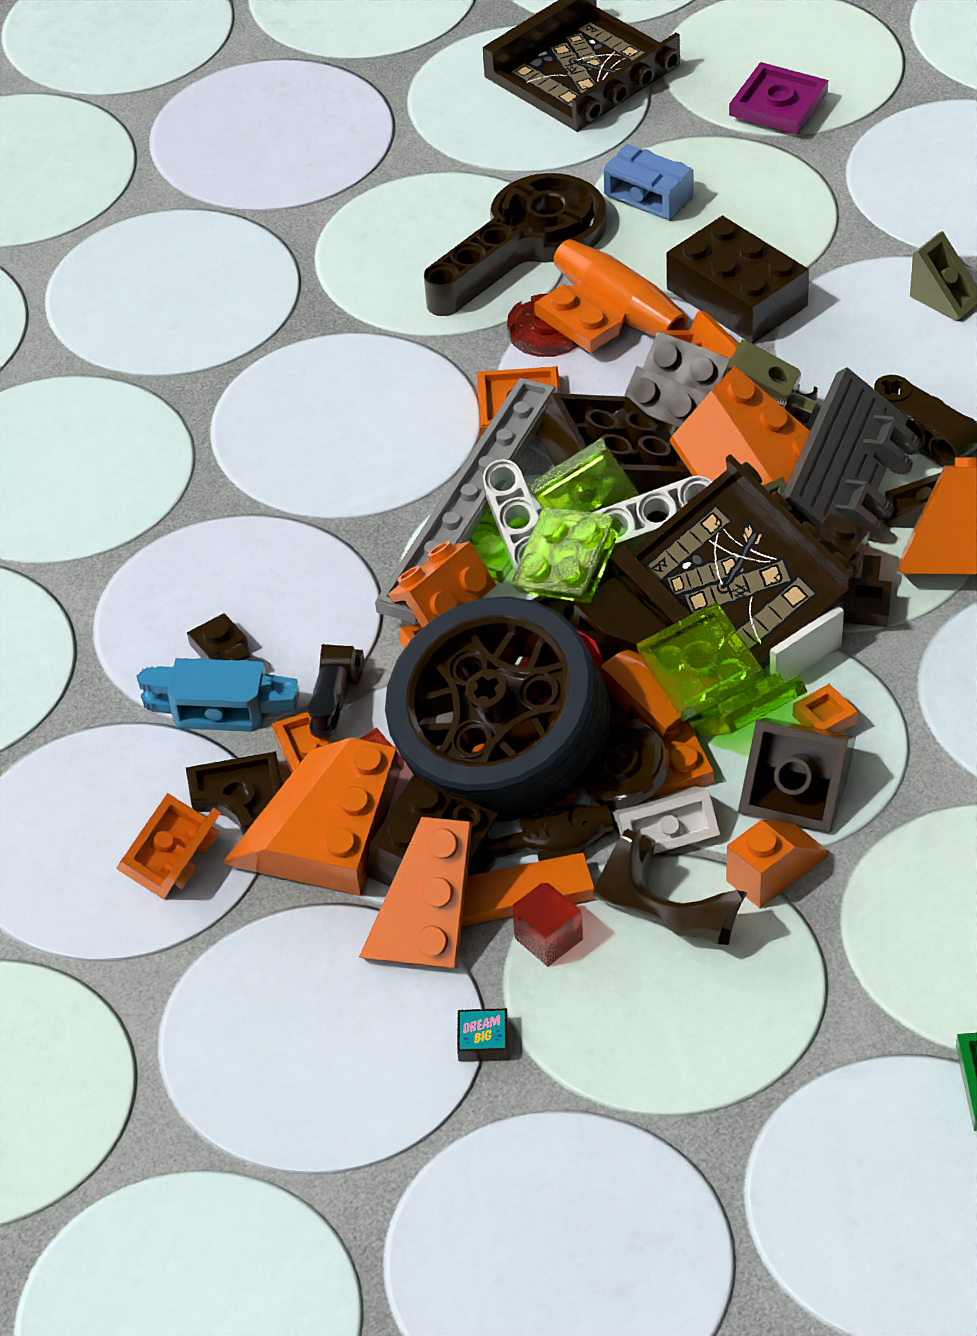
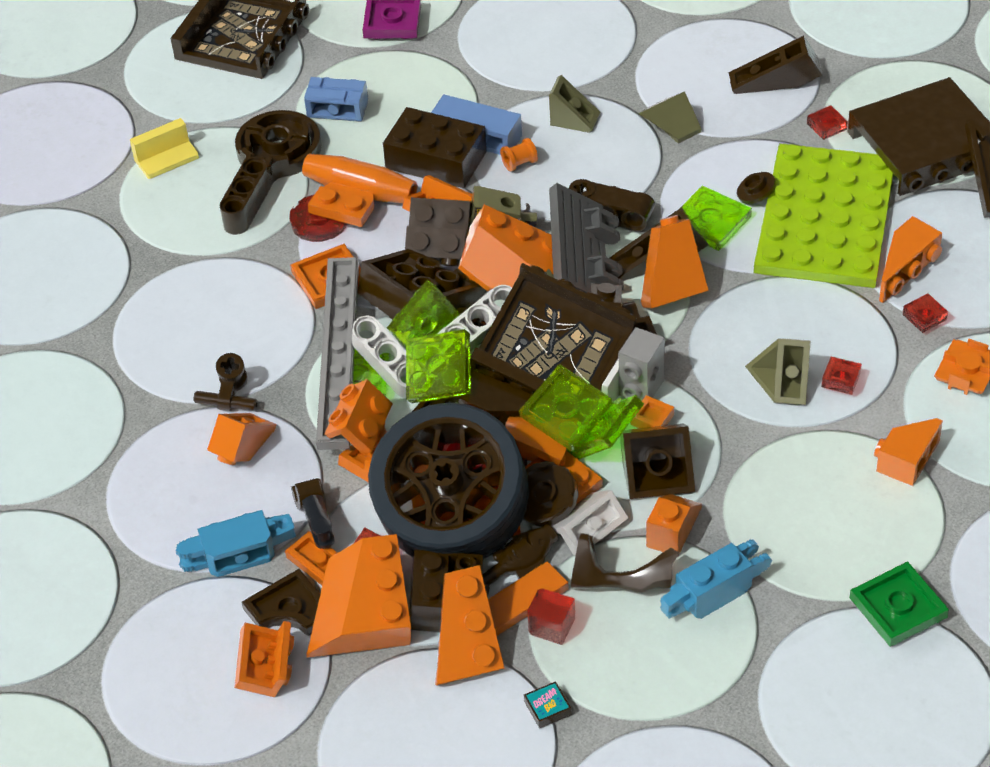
camera: 25 degrees left, 0 degrees up
dark brown plate [187,613,250,661] -> none
none -> light yellow panel [129,118,199,179]
none -> dark brown piece [193,353,258,411]
none -> orange slope [207,413,277,465]
none -> medium blue brick [431,94,522,155]
none -> orange bush [500,138,538,172]
none -> light grey brick [618,327,665,403]
none -> dark azure hinge [660,539,772,619]

